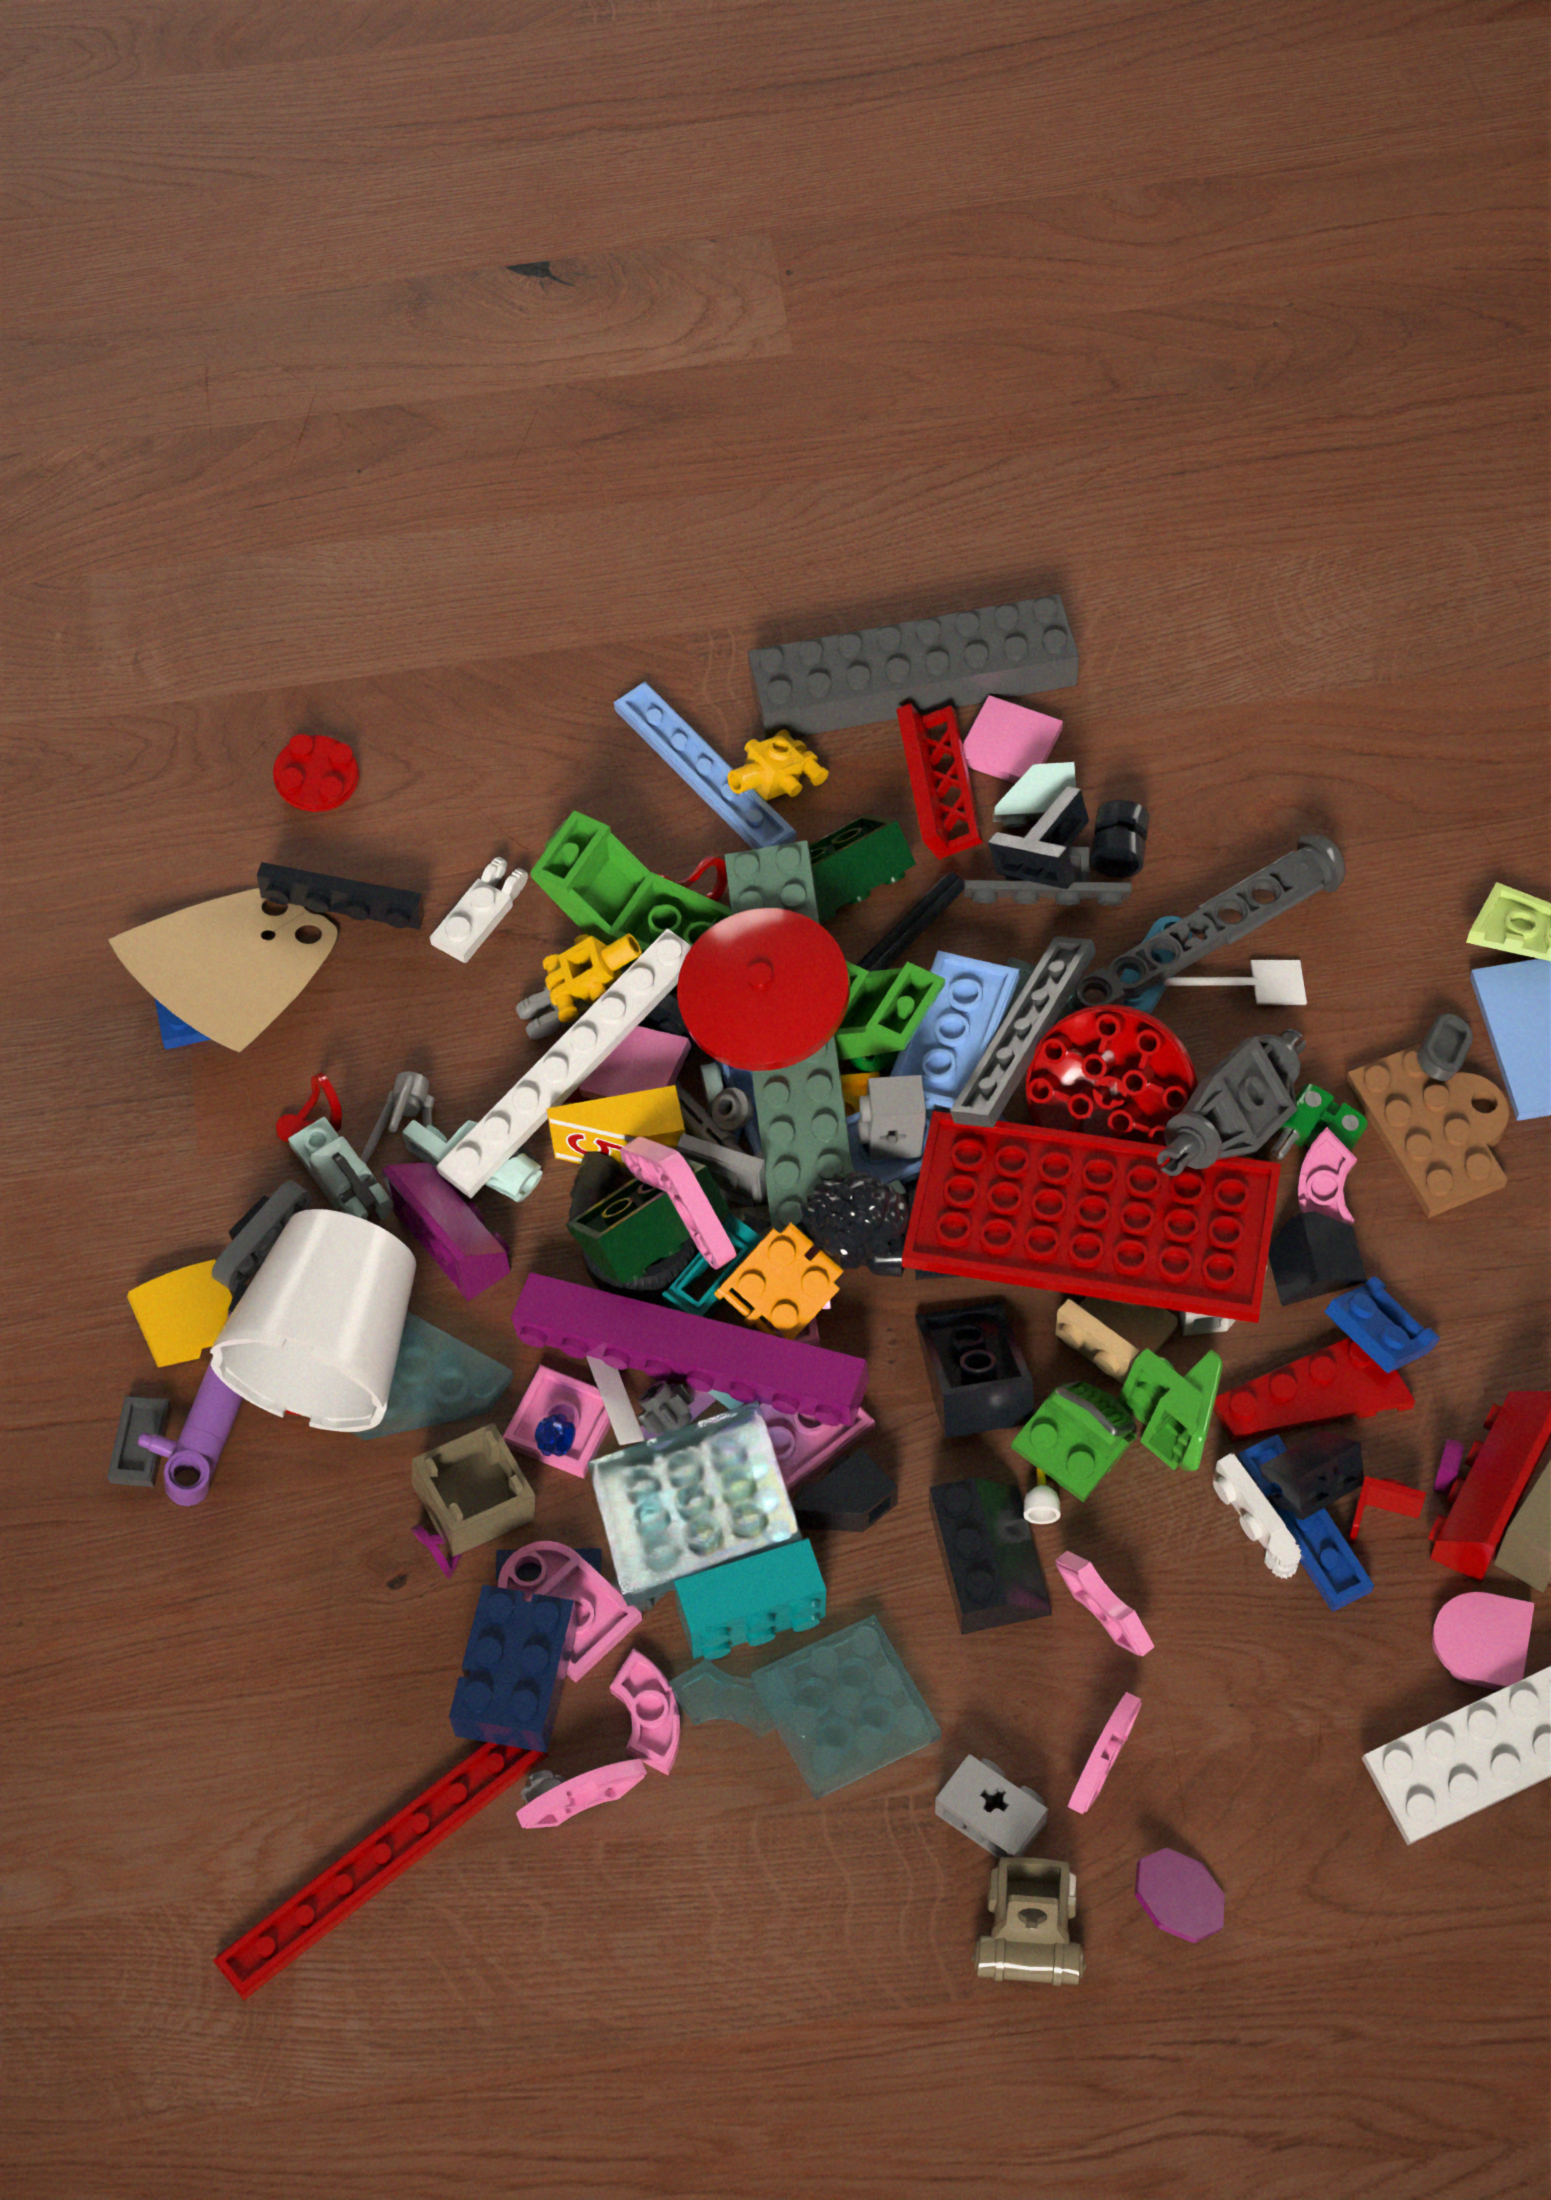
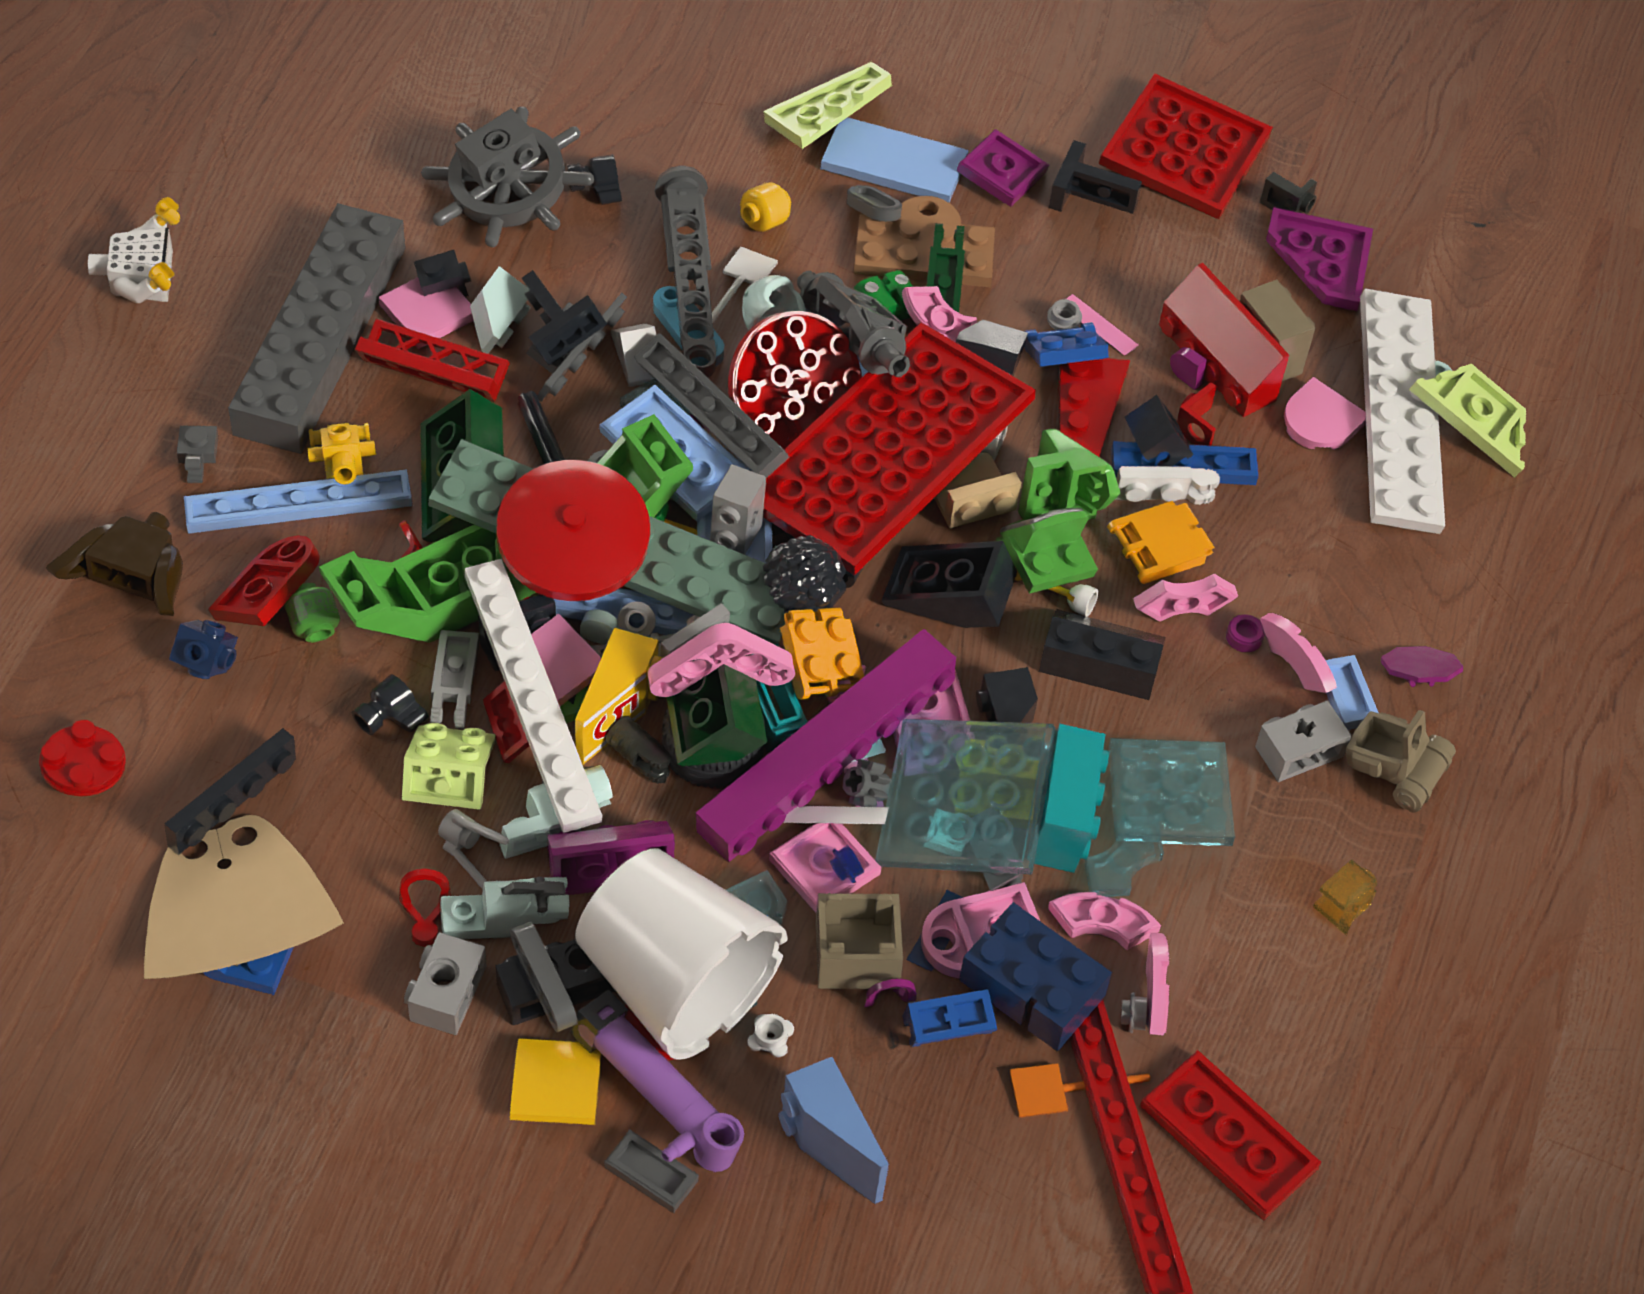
camera: 70 degrees left, 5 degrees down
white hinge [430,857,529,963] -> none
yellow piece [542,934,642,1022] -> none
black wheel [1090,800,1150,878] -> none
none -> dark brown torso [46,512,183,616]
none -> white torso [88,197,180,304]
none -> dark blue brick [169,620,238,679]
none -> dark grey plate [177,426,218,483]
none -> red tile [208,535,320,626]
none -> black piece [351,674,429,735]
none -> yellowish green bracket [402,723,495,810]
none -> light grey brick [404,932,487,1035]
none -> black bracket [414,250,472,297]
none -> dark grey piece [421,106,594,247]
none -> black piece [567,154,622,205]
none -> white slope [611,324,657,387]
none -> yellow head [740,182,791,232]
none -> light aqua piece [742,275,806,331]
none -> white plate [748,1014,794,1057]
none -> medium blue slope [779,1057,889,1204]
none -> blue hinge [902,989,998,1047]
none -> dark green hinge [926,223,965,313]
none -> orange piece [1009,1063,1151,1118]
none -> light grey plate [1047,299,1082,330]
none -> bright pink sticker [1066,294,1138,356]
none -> light orange plate [1107,500,1214,584]
none -> red tile [1140,1050,1322,1221]
none -> magenta tile [1226,614,1265,652]
none -> clear yellow window [1313,859,1377,936]
none -> light blue tile [1325,655,1379,730]

